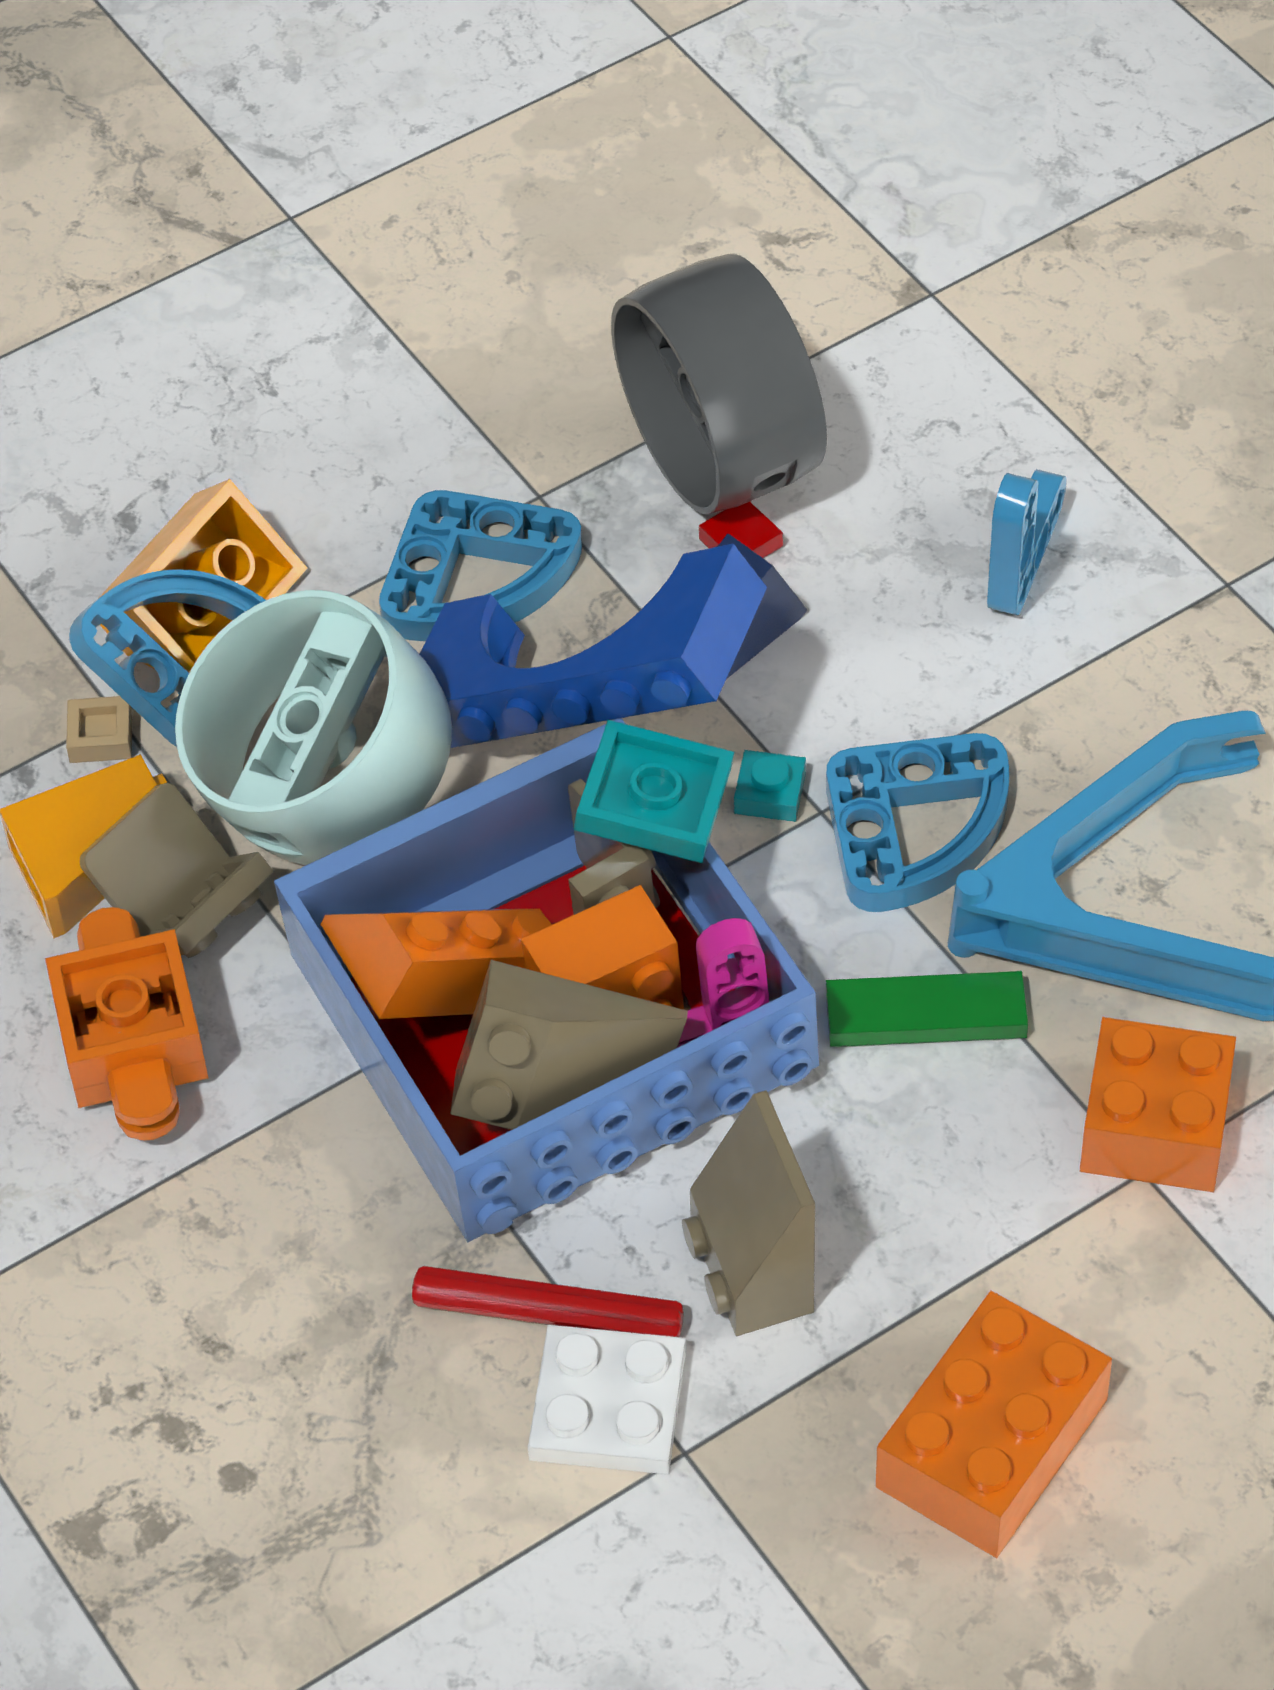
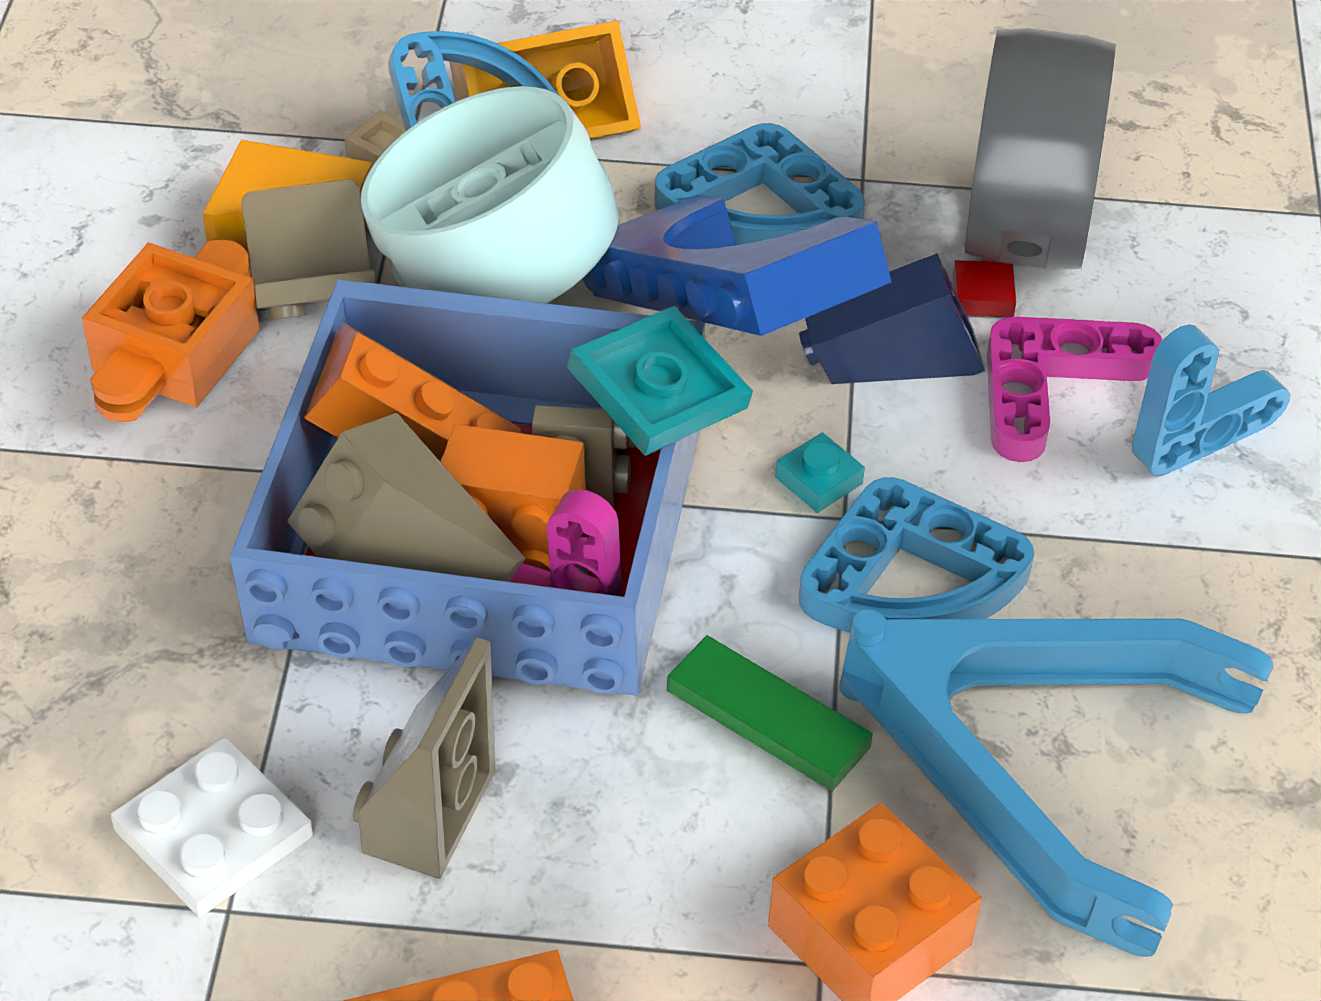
camera: 35 degrees right, 5 degrees down
red axle [412,1266,684,1337] -> none
none -> dark pink beam [987,316,1162,462]

